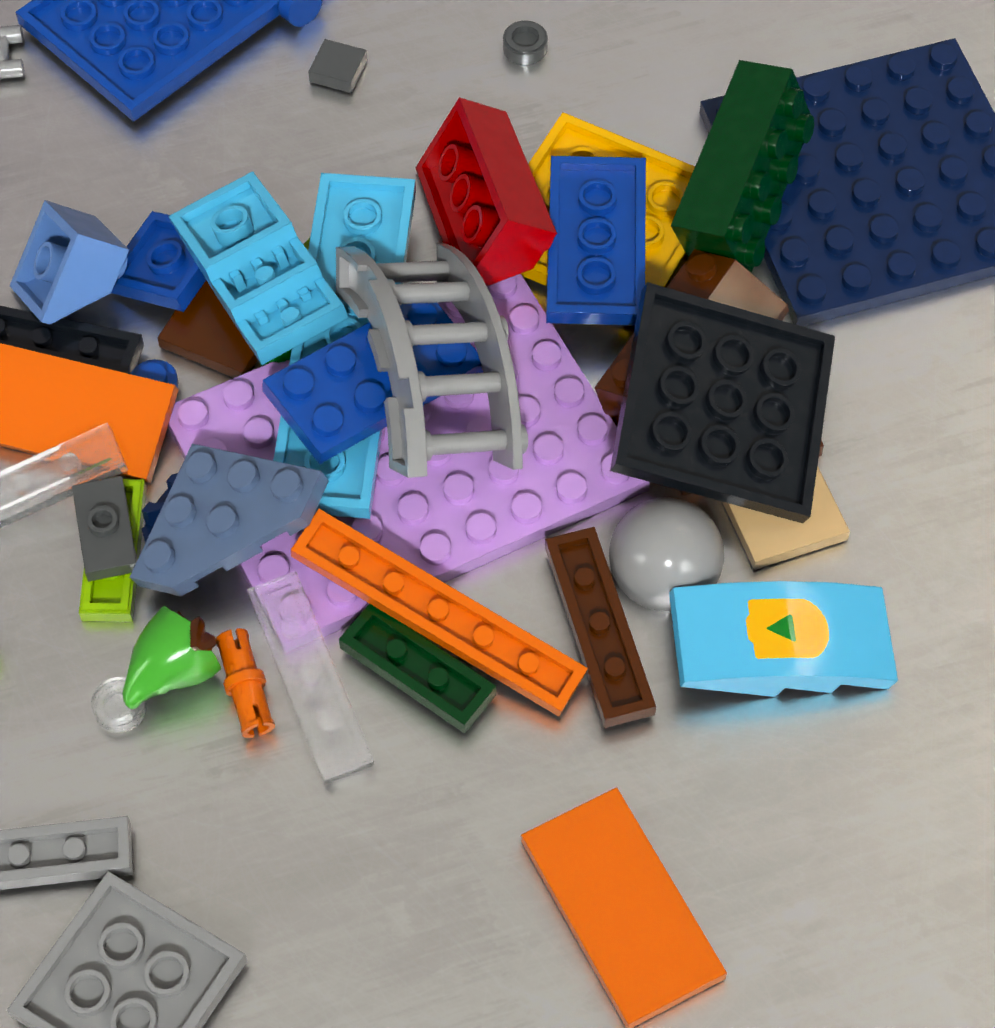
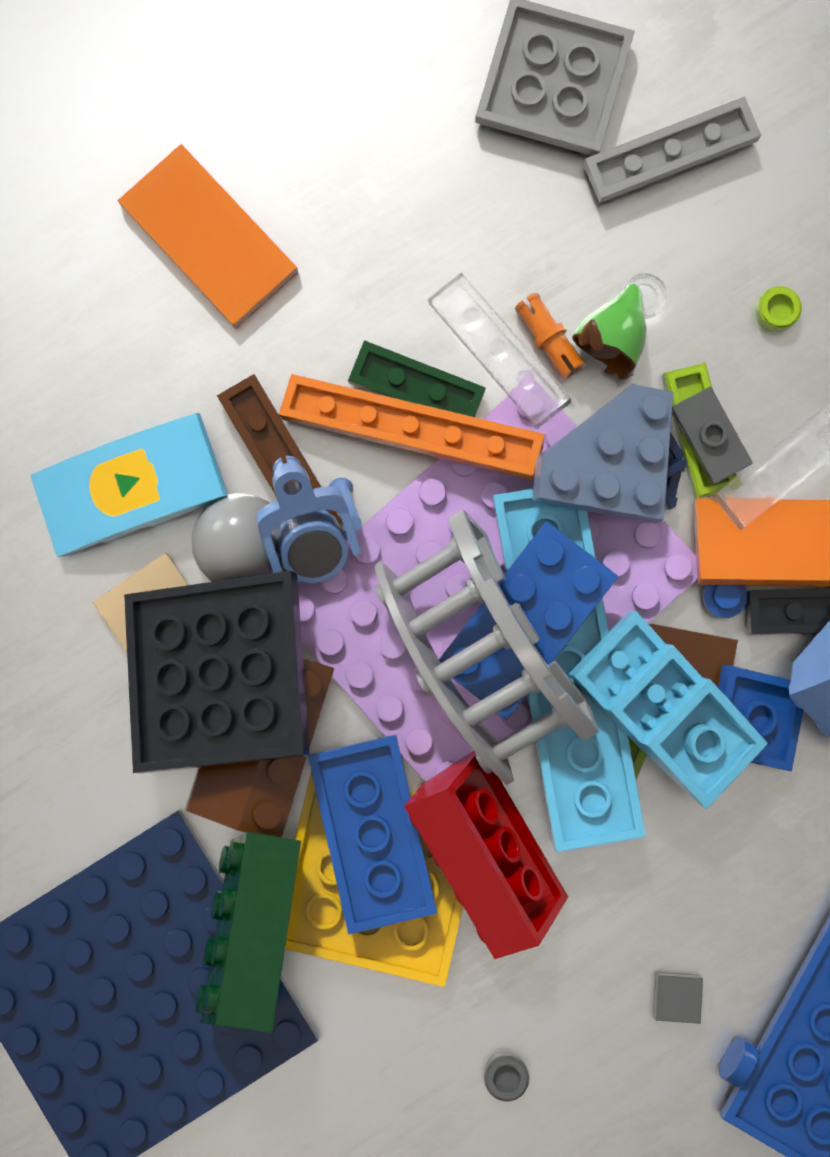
camera: 165 degrees right, 25 degrees up
none -> medium blue piece [256,456,362,584]

